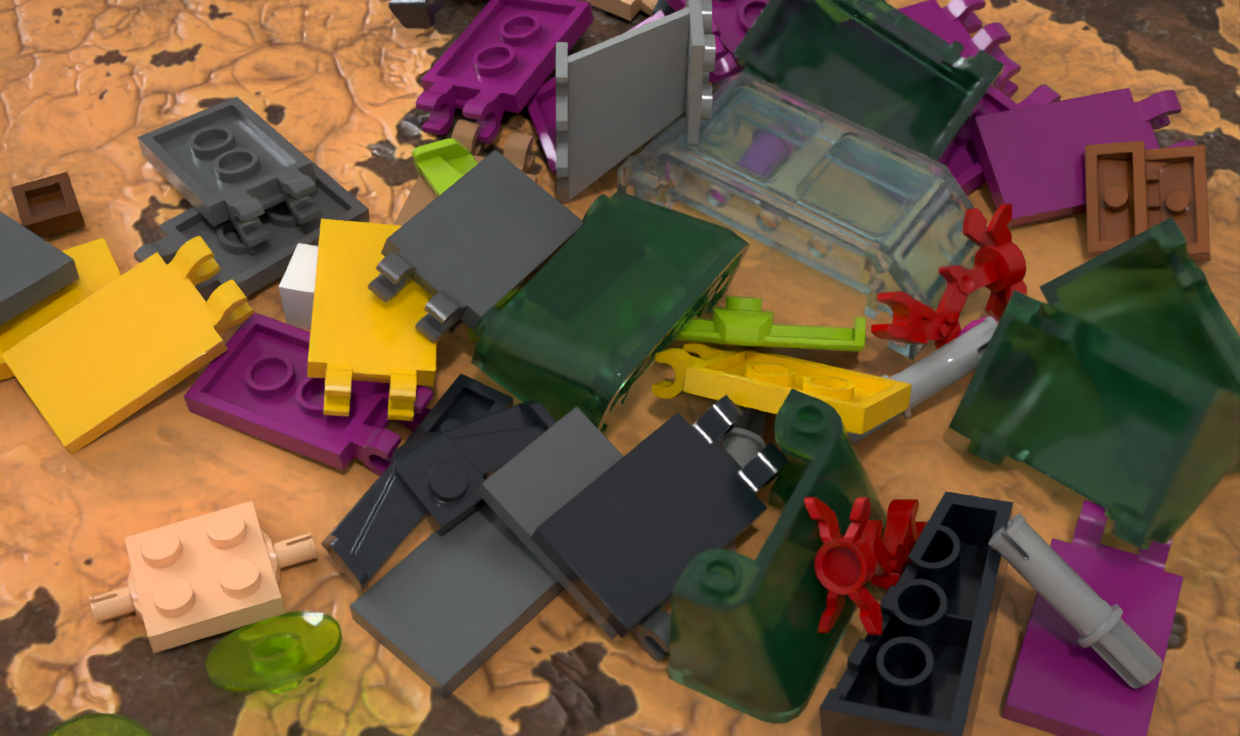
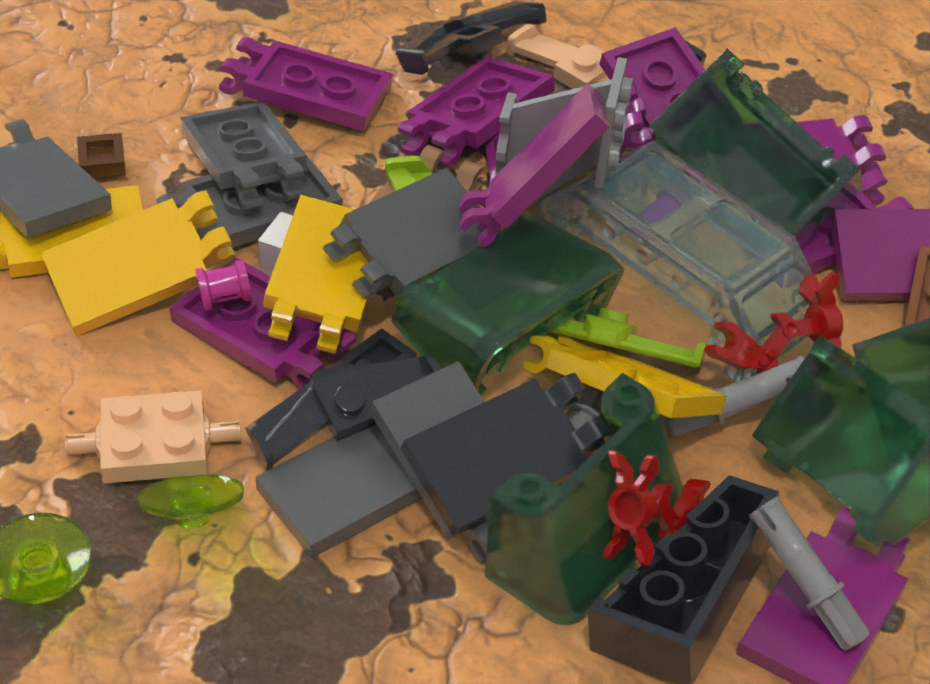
camera: 10 degrees right, 5 degrees down
none -> dark pink bush [195,259,252,311]
none -> magenta tile [219,37,393,131]
none -> magenta tile [459,83,609,248]

